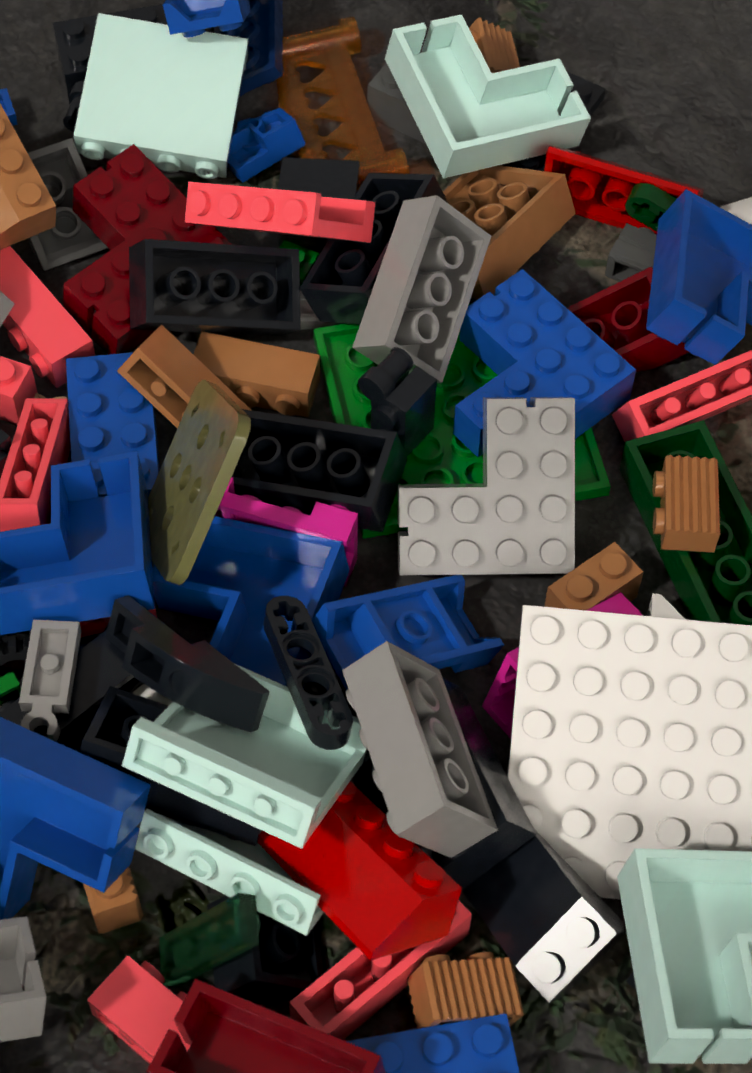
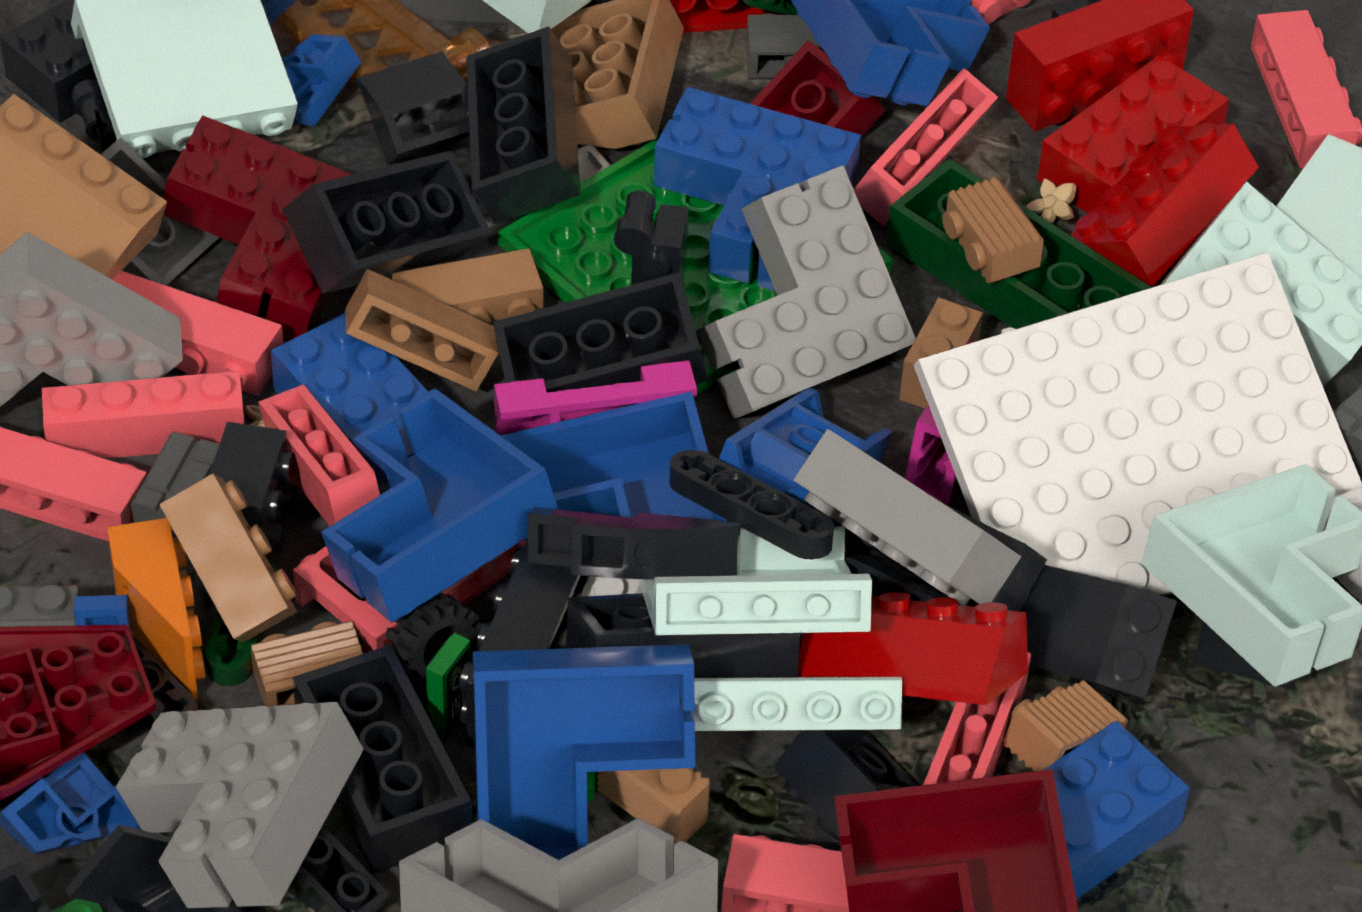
camera: 30 degrees left, 10 degrees down
light grey plate [19,619,82,742] -> none
olive piece [148,380,251,585] -> none
clear green plate [159,893,260,987] -> none
coral window [185,181,376,243] -> none
light grey brick [352,195,491,383] -> none

